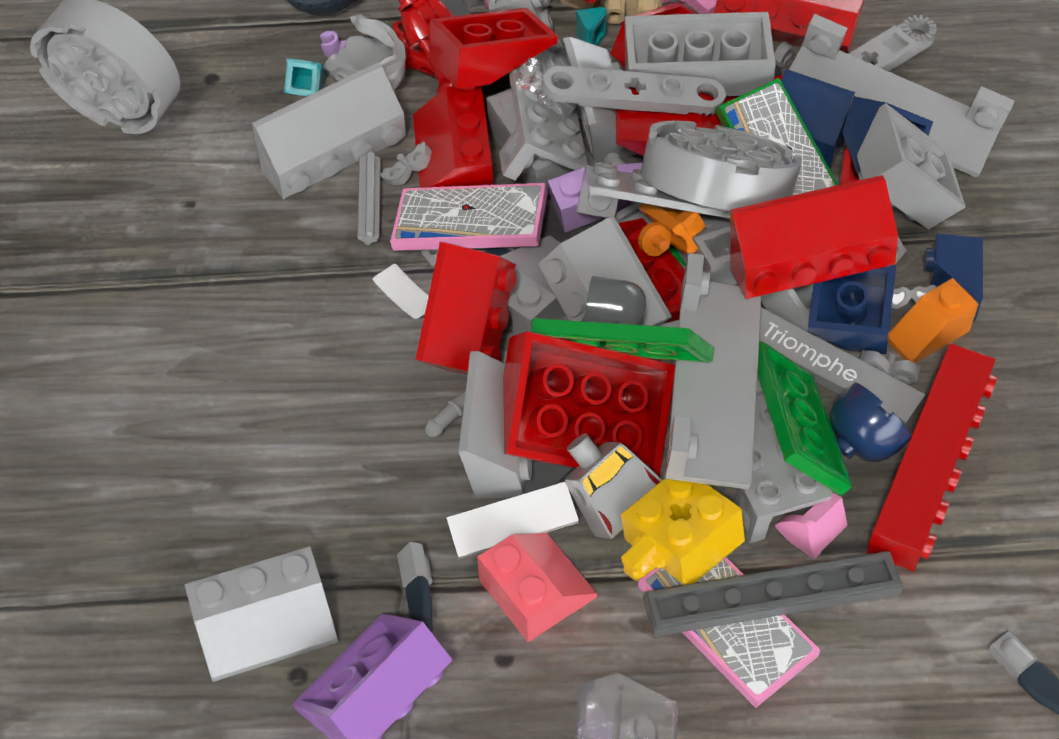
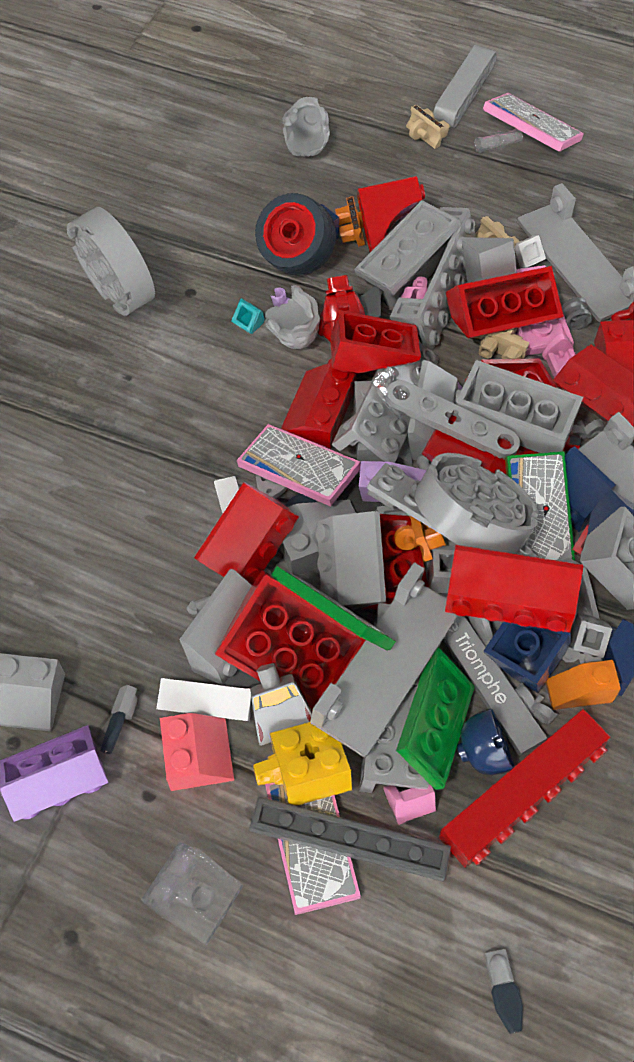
camera: 25 degrees right, 5 degrees up
light grey slope [252,62,406,199] -> none
light grey axle [357,152,380,245] -> none
light grey piece [379,141,432,186] -> none
teal slope [576,7,608,46] -> none
dark grey helmet [582,276,646,325] -> none
none -> light grey brick [571,613,612,658]

